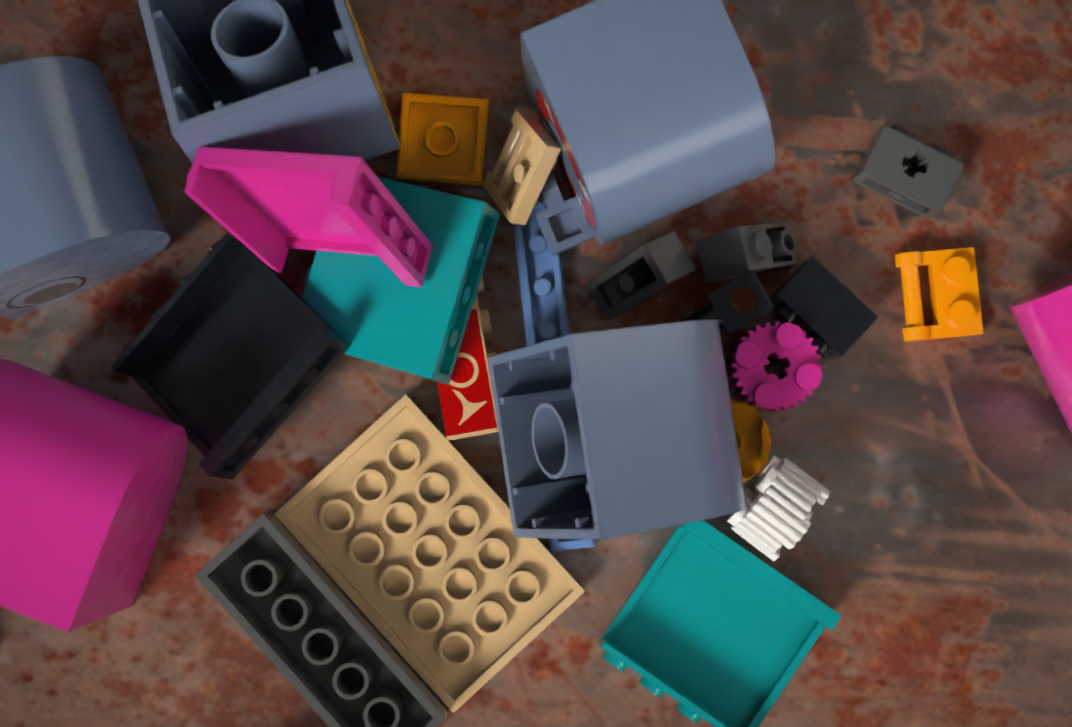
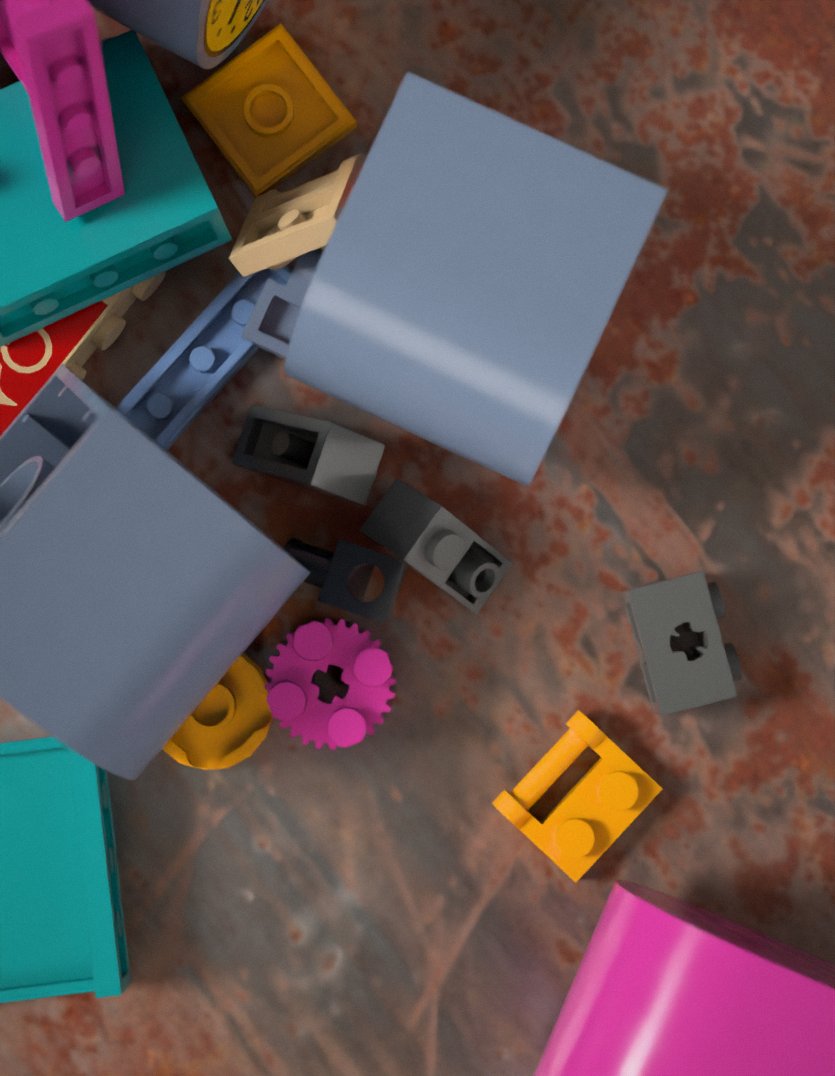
camera: 45 degrees right, 0 degrees up
white brick [727,455,830,561] -> none
black brick [770,256,878,358] -> none

